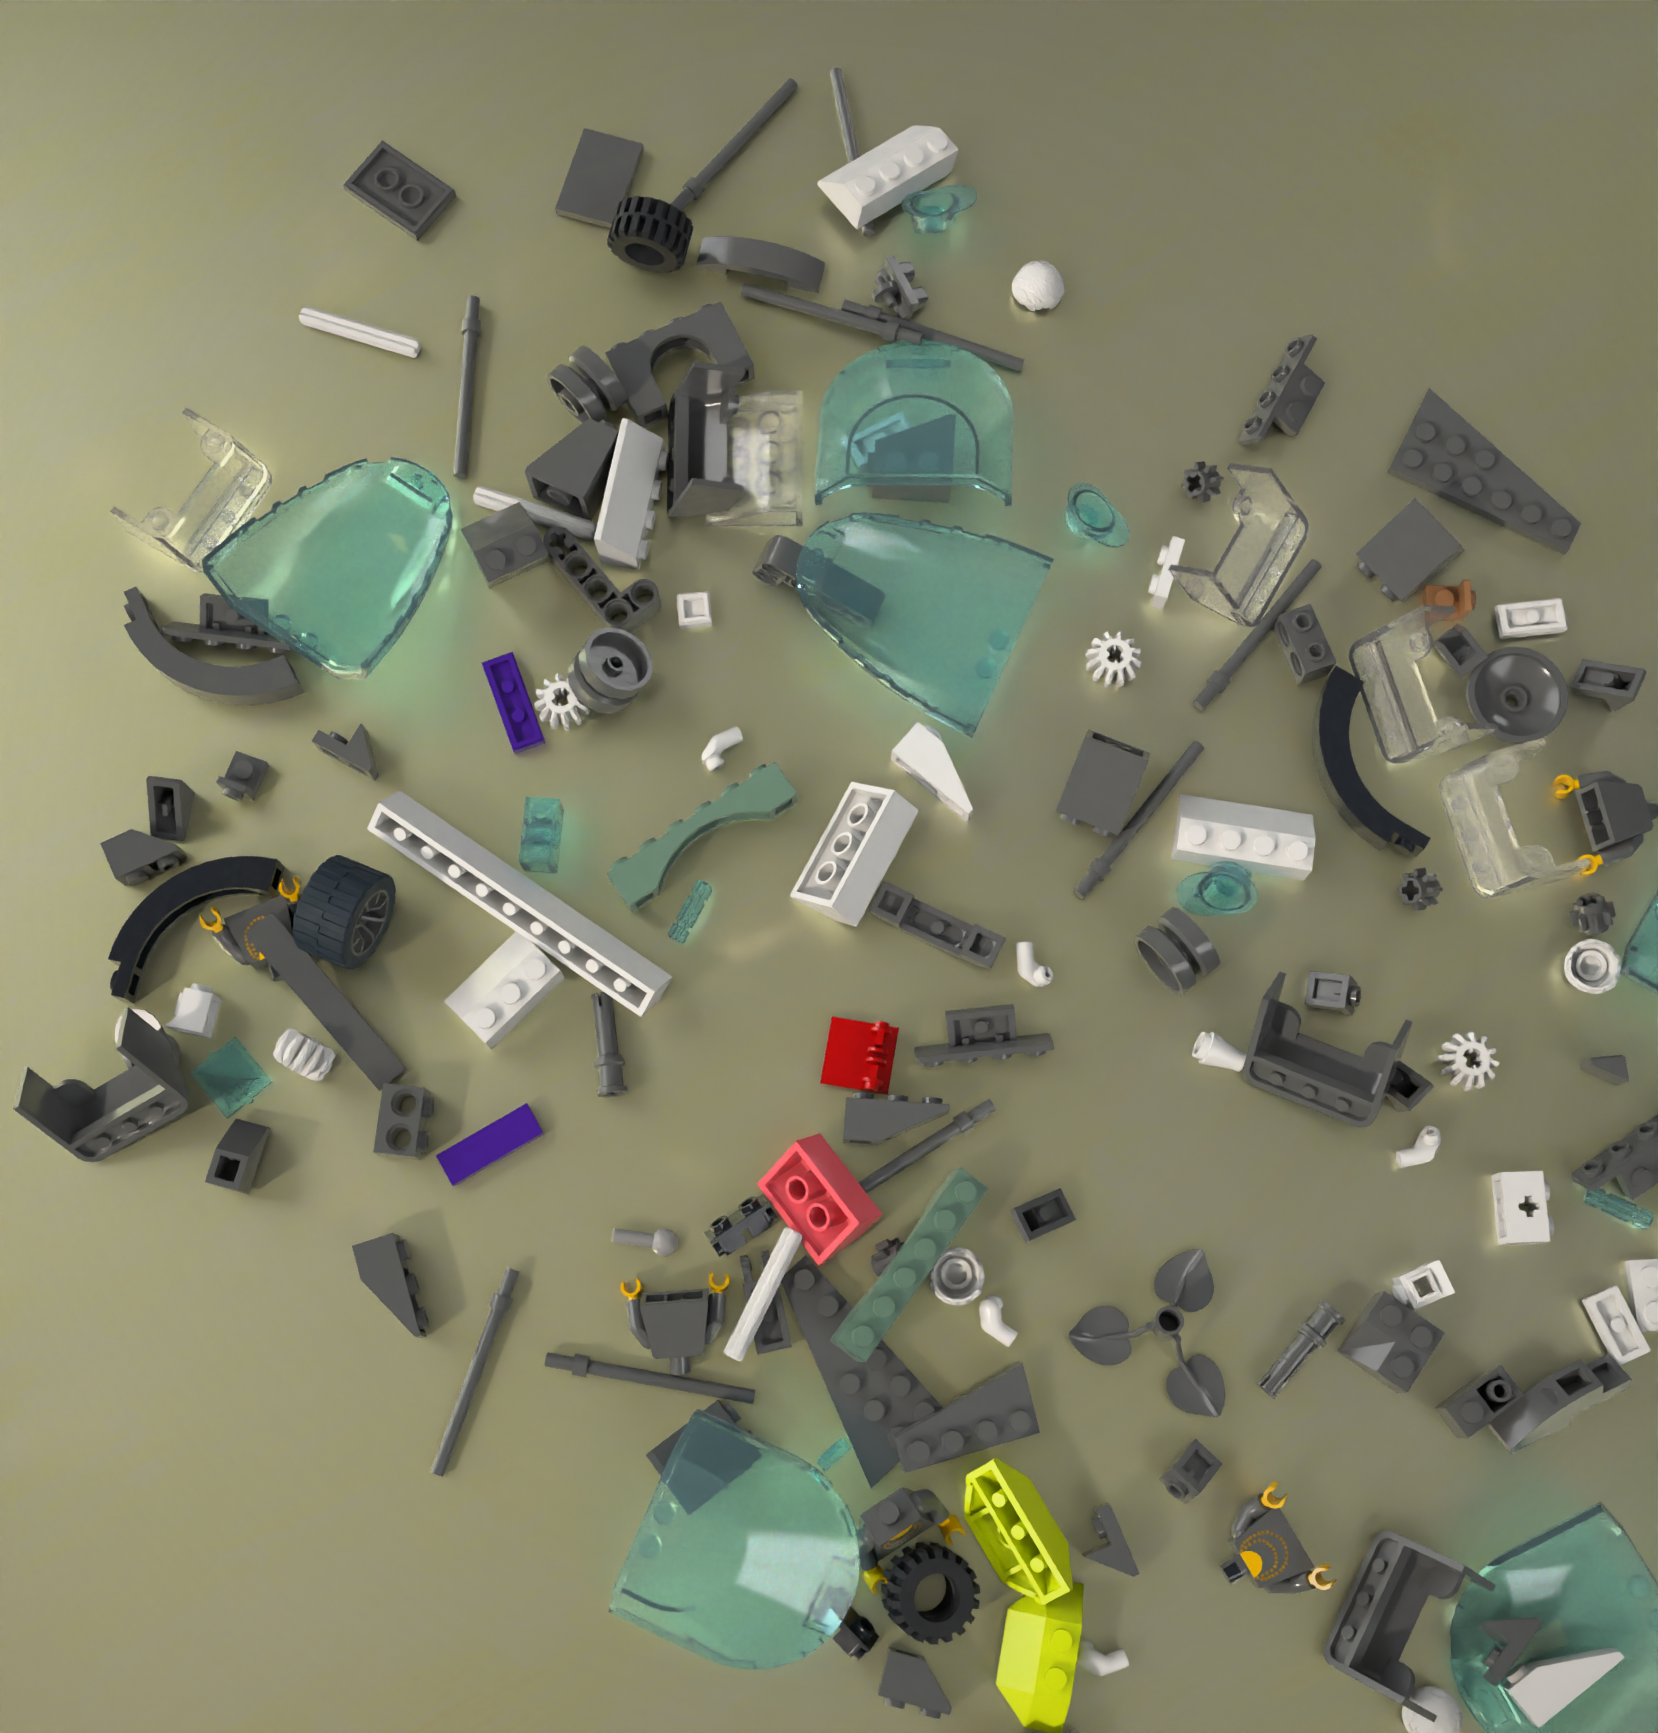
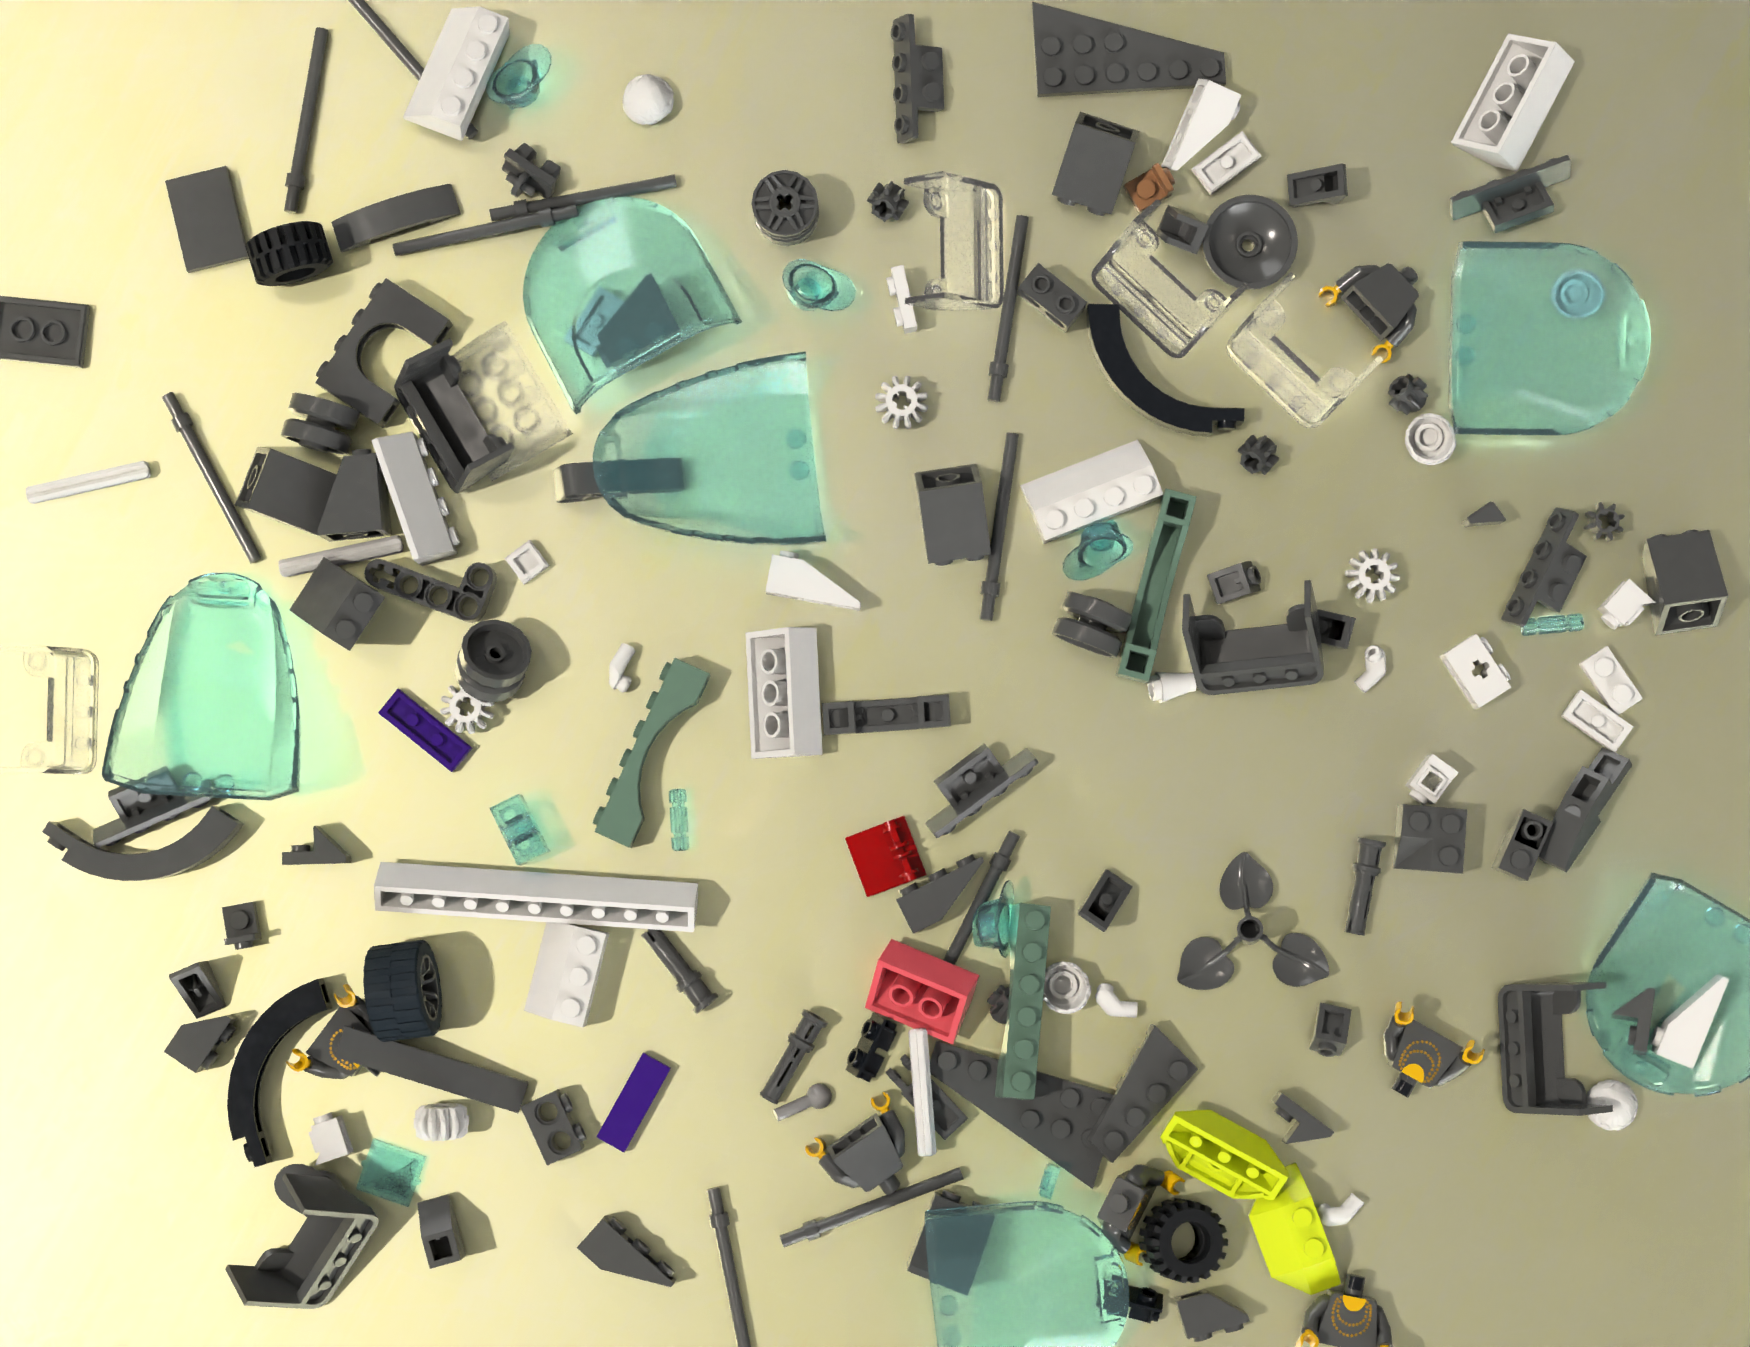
camera: 25 degrees left, 10 degrees up
white arm [1016,942,1053,987] -> none
none -> dark grey slope [235,447,337,535]
none -> dark grey wheel [751,170,819,246]
none -> dark grey pin [760,1009,828,1104]
none -> clear light blue piece [972,880,1014,958]
none -> sand green arch [1115,489,1197,684]
none -> white slope [1161,78,1241,171]

